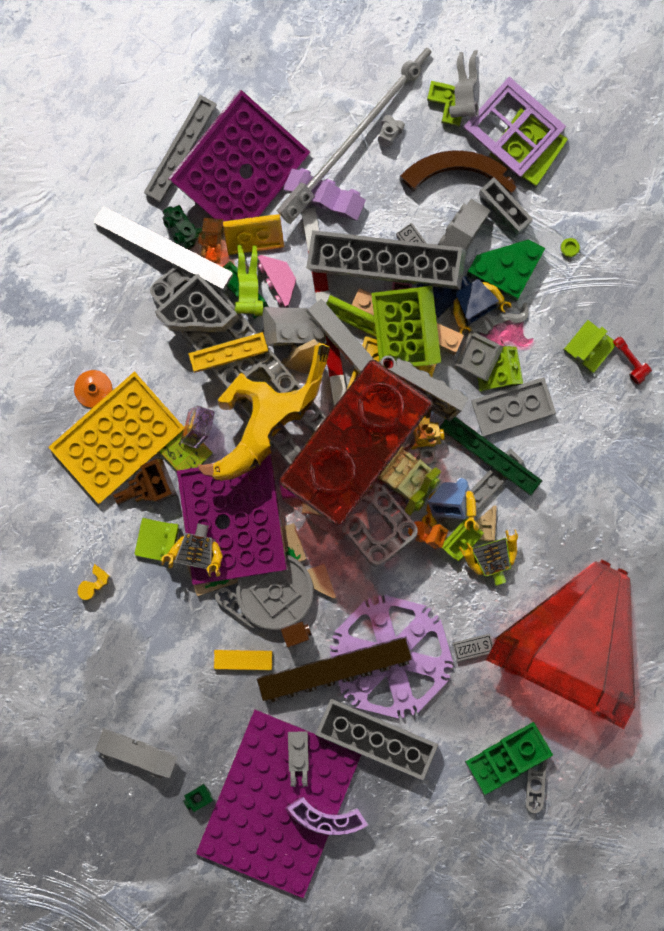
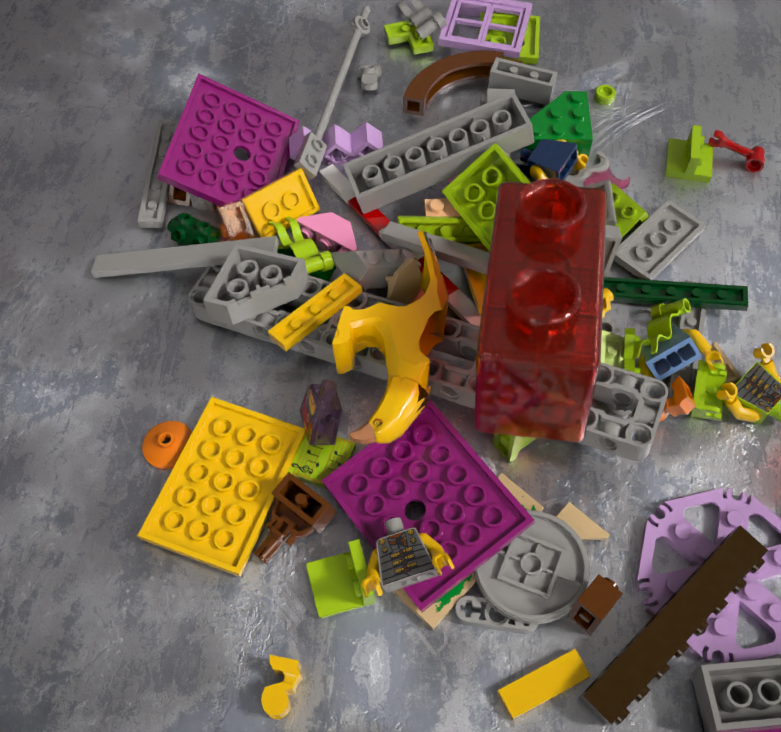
camera: 30 degrees left, 25 degrees down
none -> lime flag [632,298,691,359]

